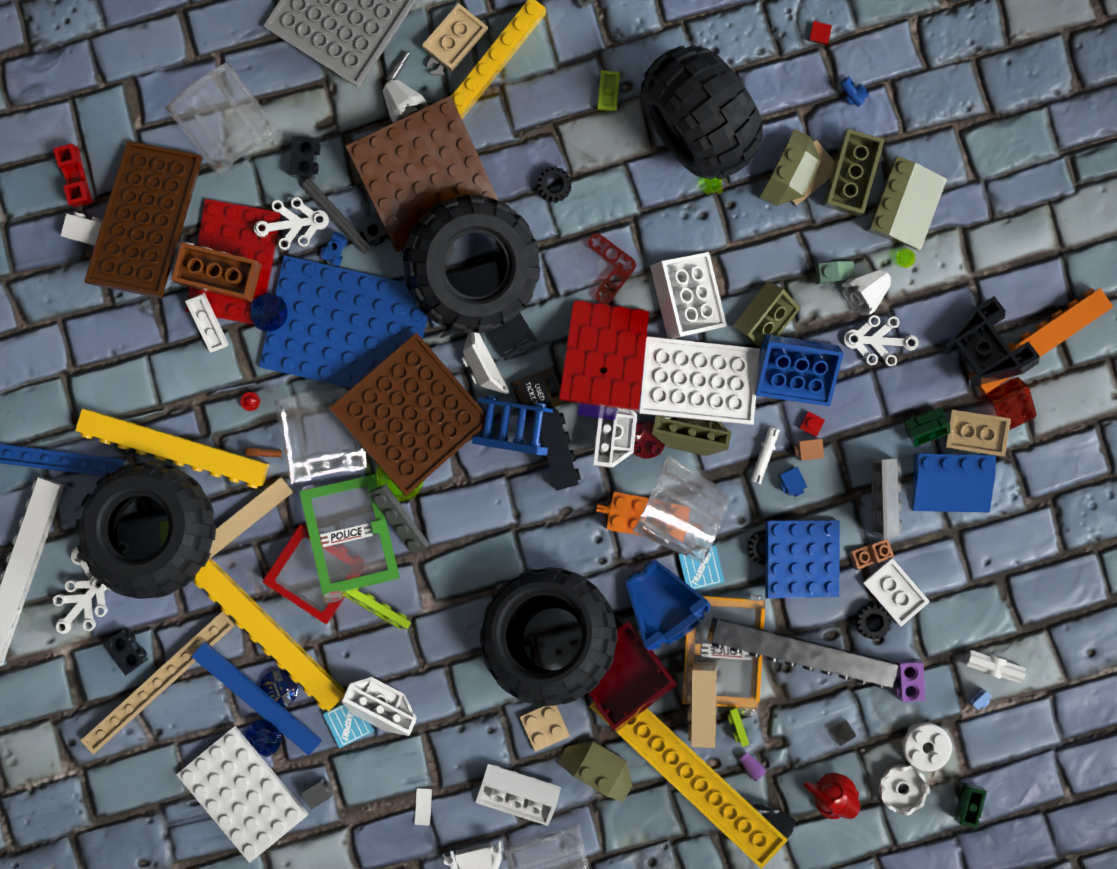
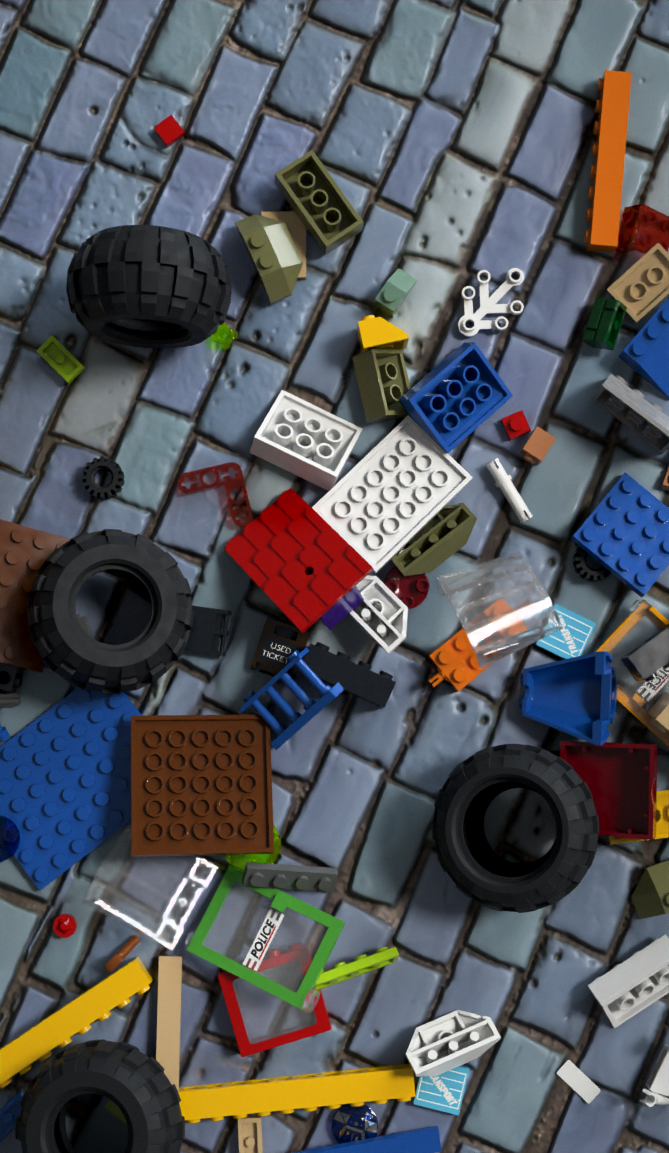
camera: 45 degrees left, 5 degrees down
white wedge [461,333,510,395] -> none
tan plate [520,705,570,752] -> none
blue brick [778,466,807,497] -> none
blue plate [840,76,869,107] -> none
white cone [842,269,891,316] -> none
slope [867,156,947,251] -> none
clear neon green plate [896,249,916,268] -> none
black wedge [945,296,1040,388] -> none
none -> yellow slope [357,315,409,353]

